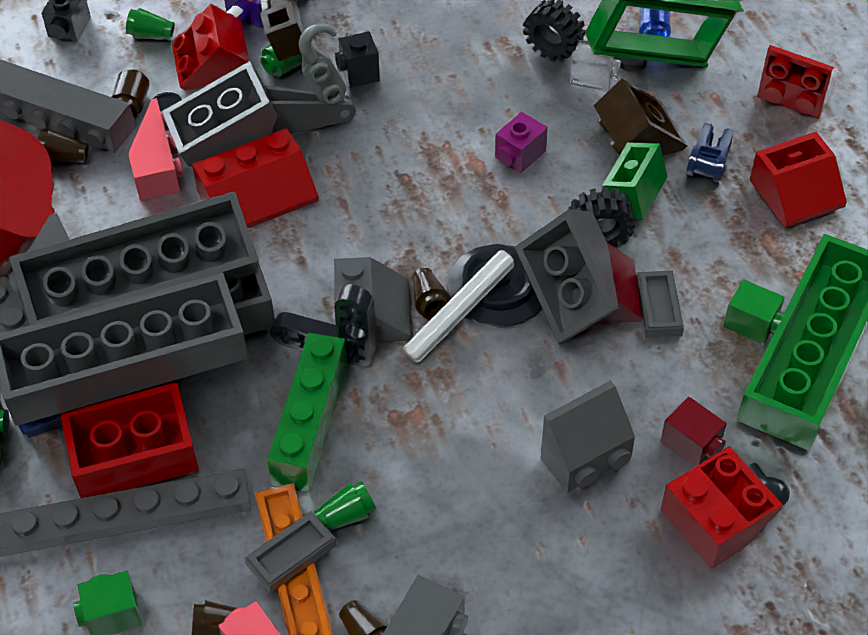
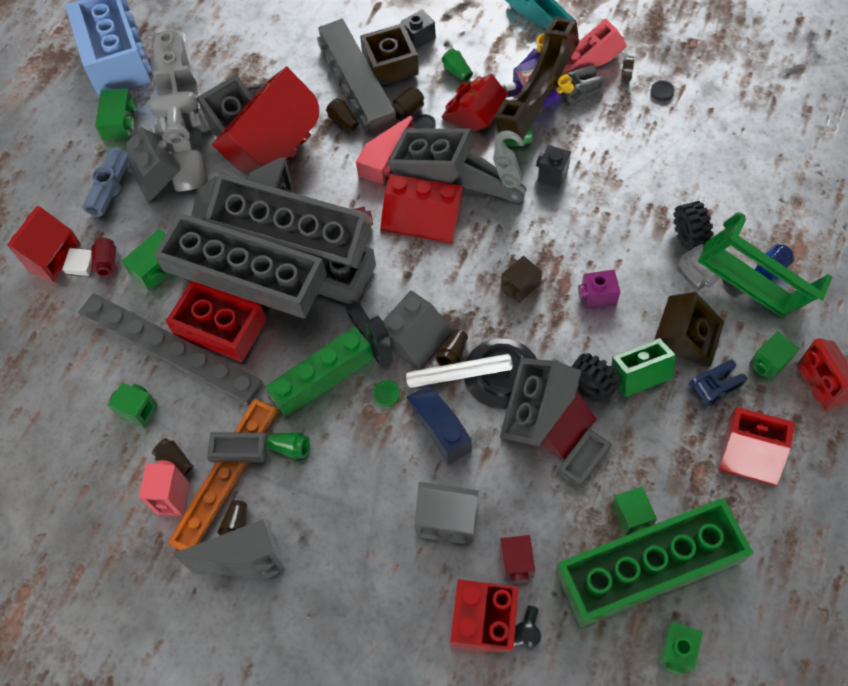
camera: 45 degrees right, 10 degrees up
none -> dark brown brick [360,23,419,85]
none -> green piece [373,380,400,407]
none -> dark blue slope [407,384,472,465]
none -> dark brown brick [501,255,542,303]
none -> green brick [750,331,800,380]

